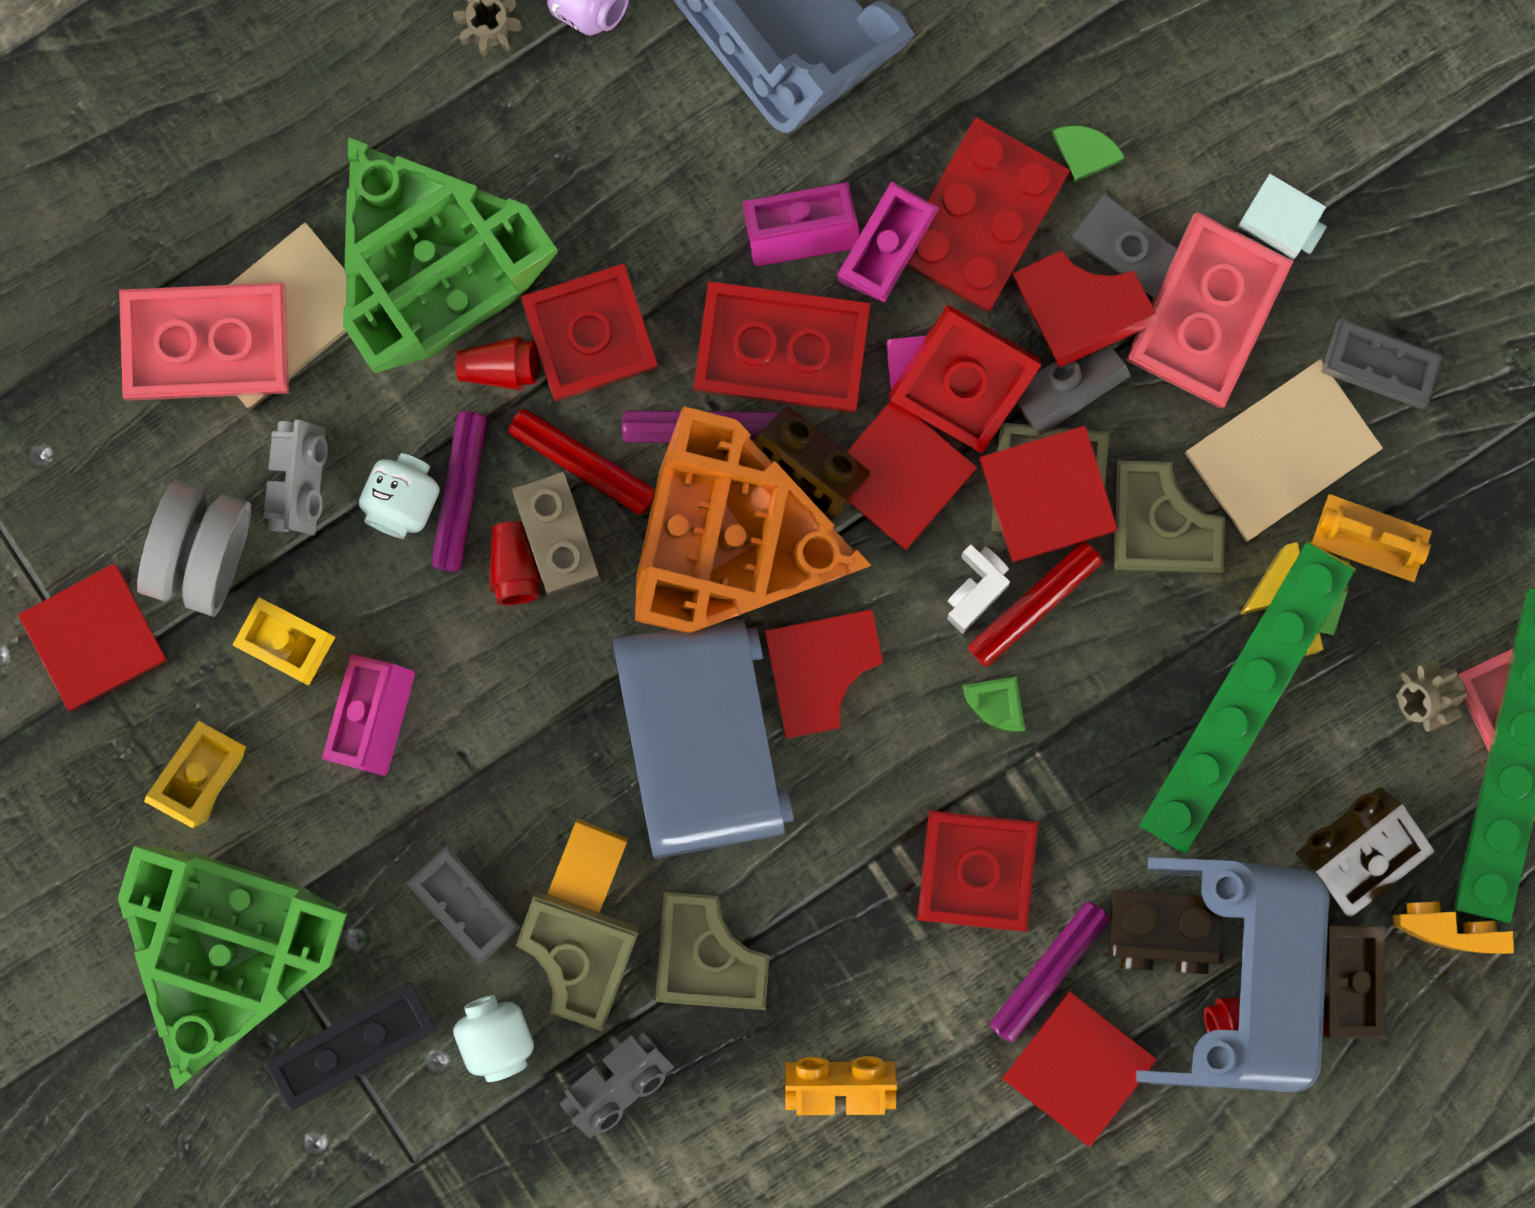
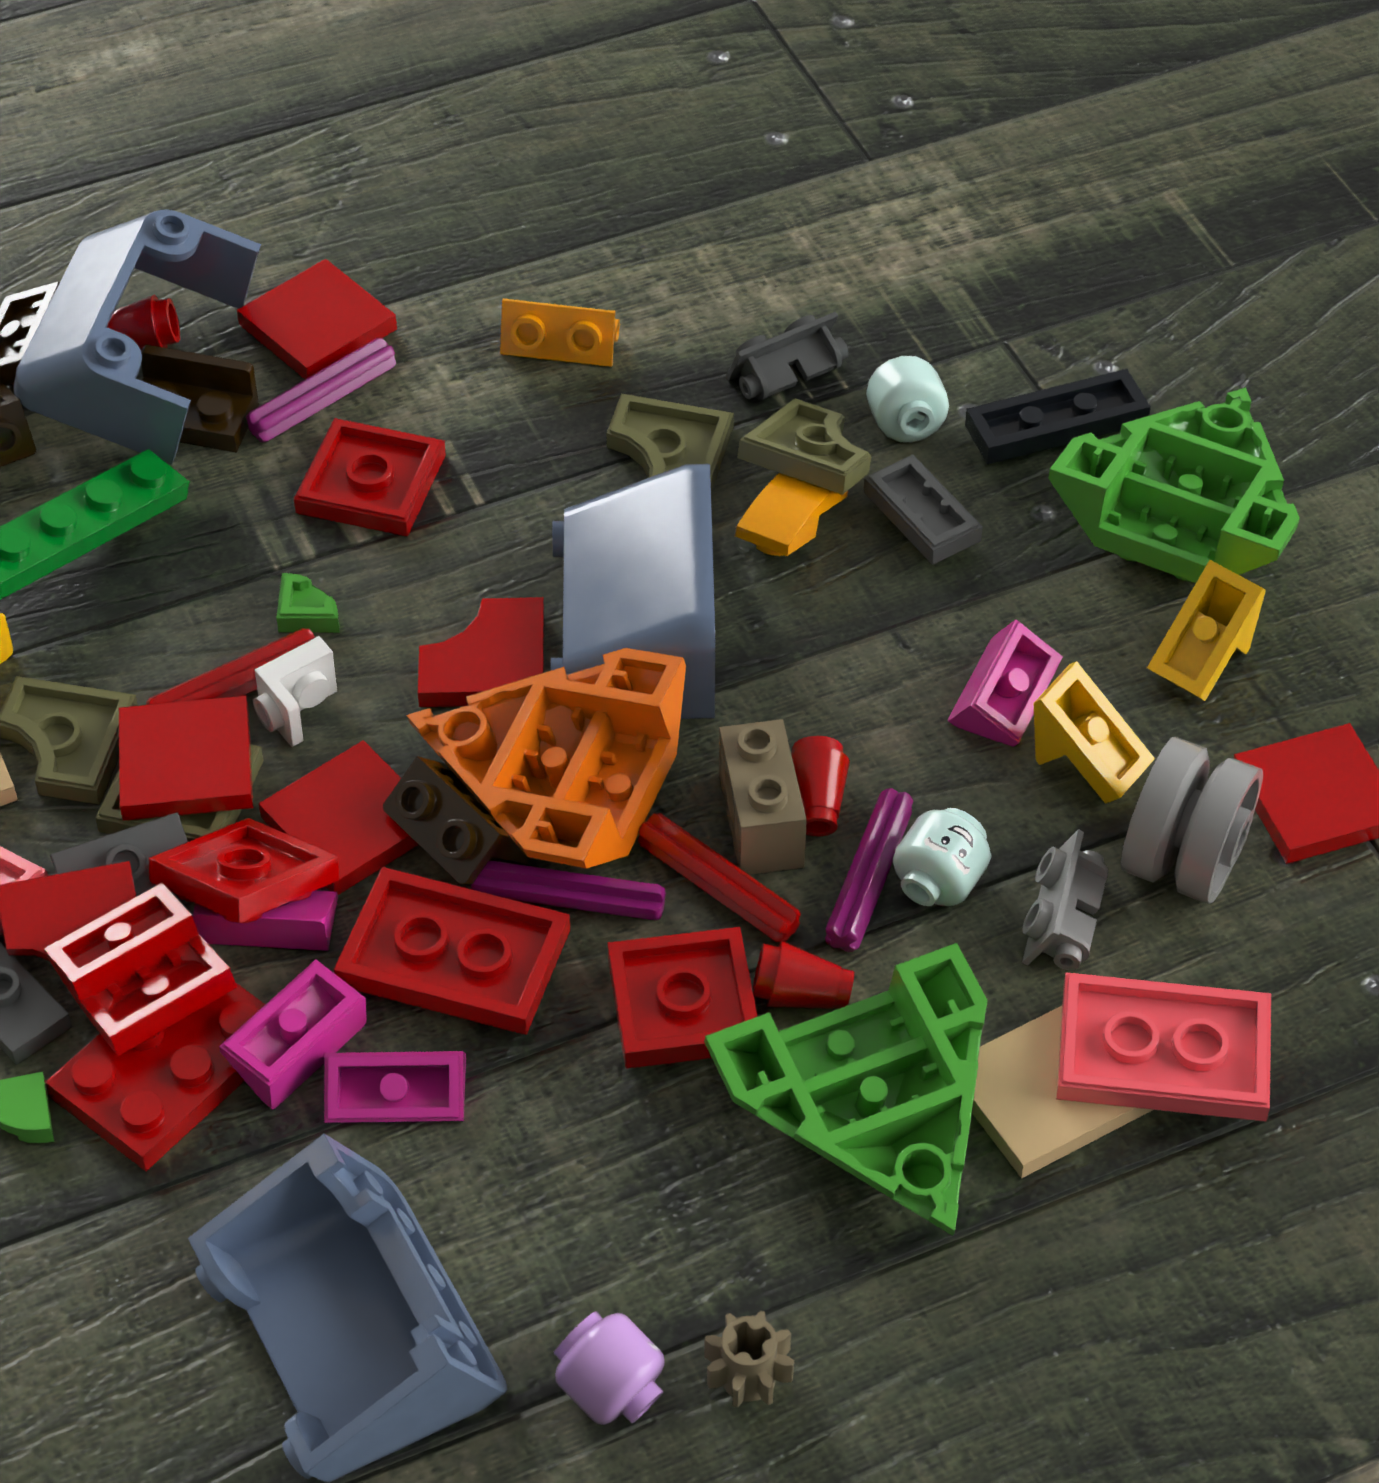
camera: 170 degrees left, 35 degrees down
none -> red slope [44,883,237,1056]

